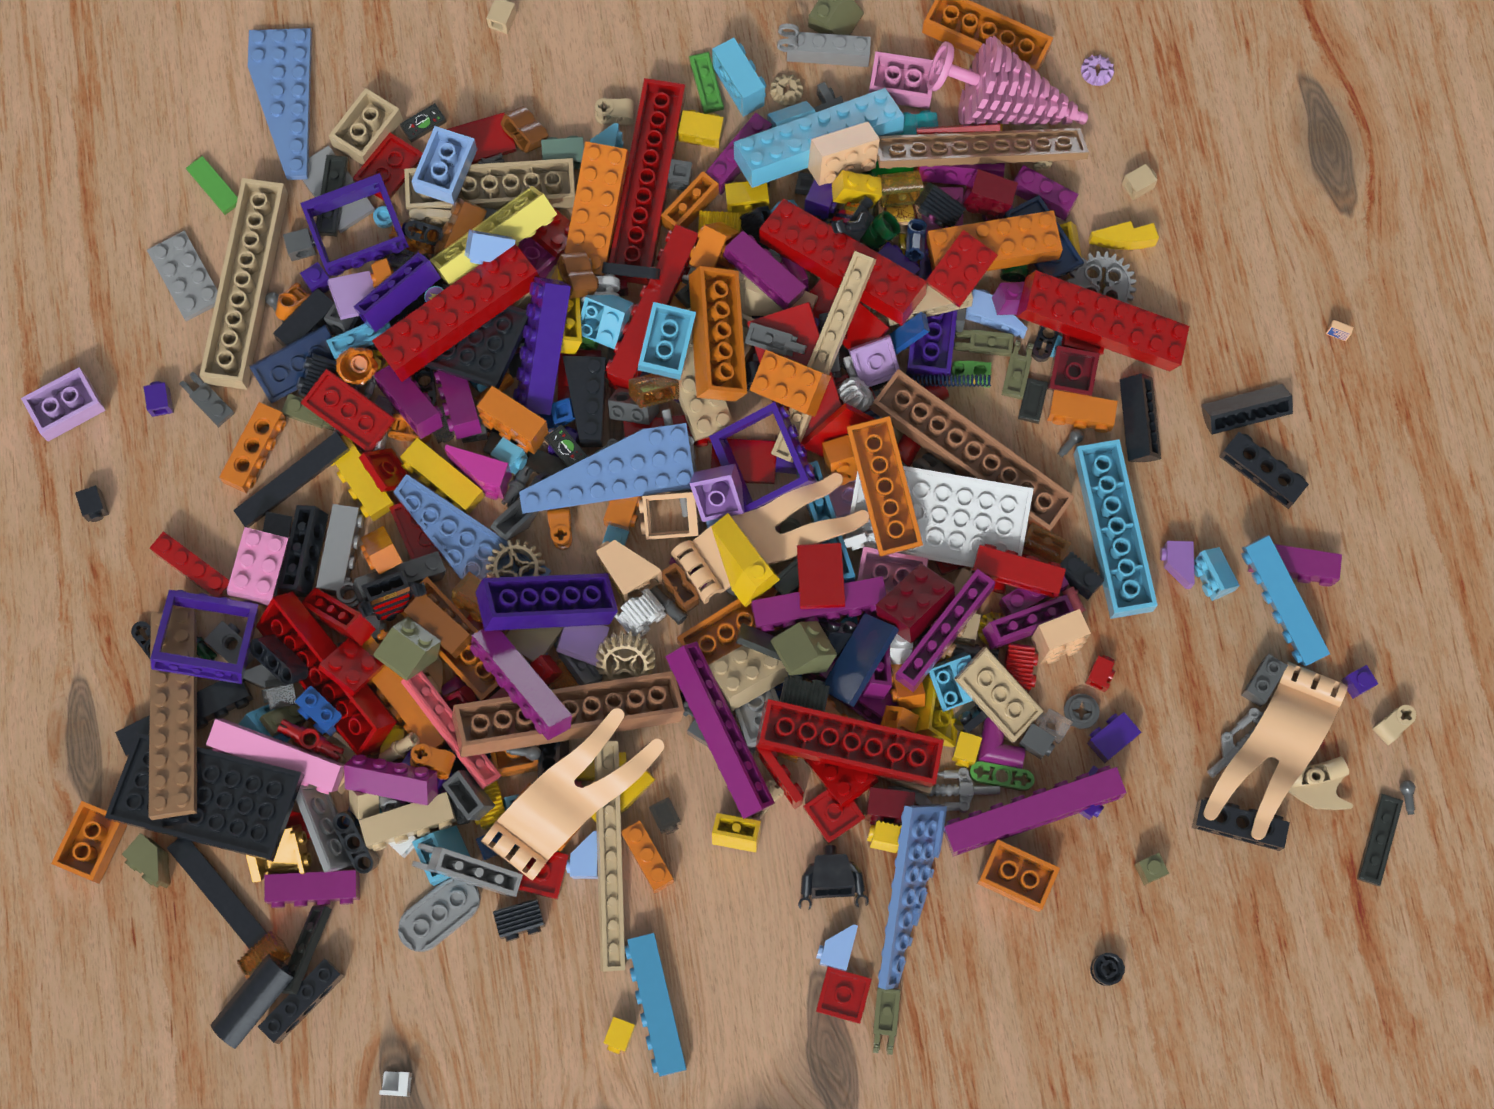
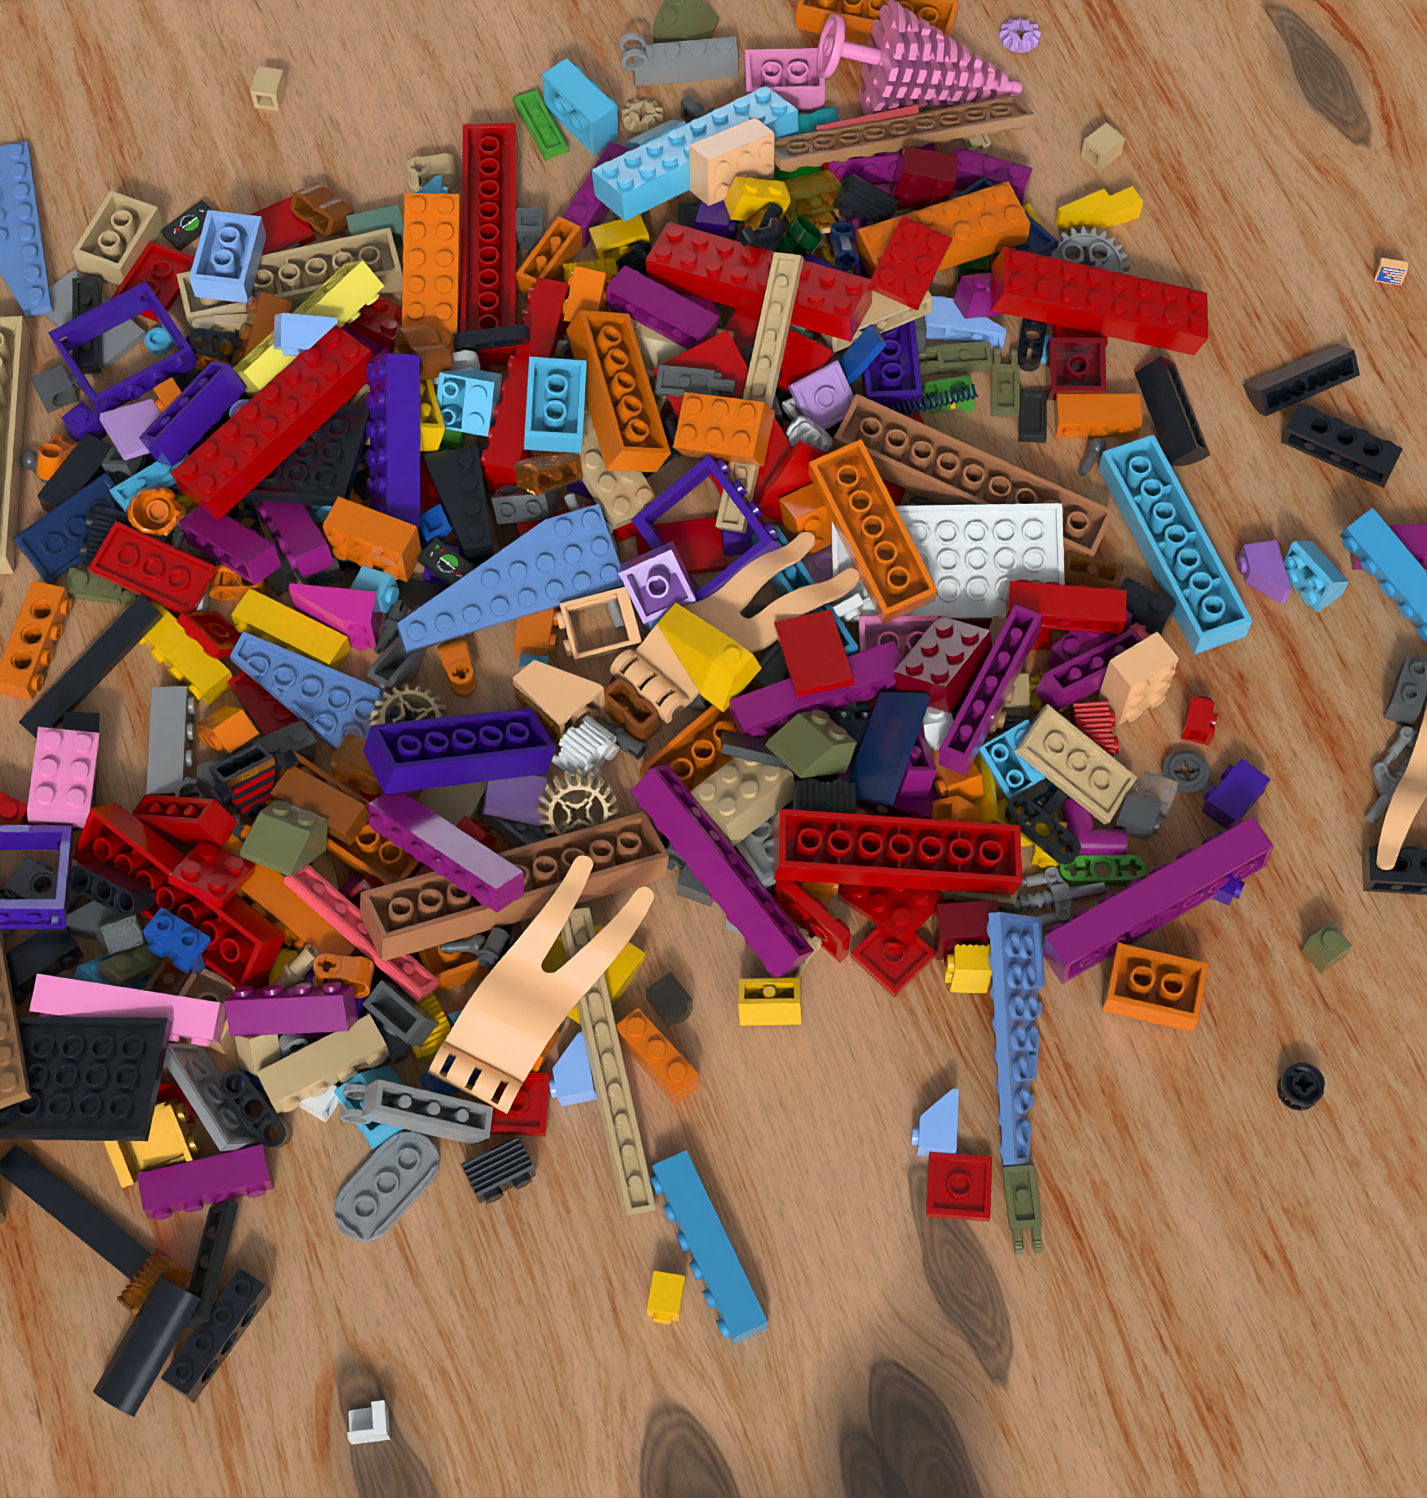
camera: 10 degrees left, 10 degrees down
red pin [277,719,345,762] -> none
black brick [278,505,329,597] -> none
yellow brick [678,110,724,148] -> none
black torso [798,845,869,910] -> none
none -> dark grey pin [476,927,509,969]
none -> black beam [1005,795,1081,865]

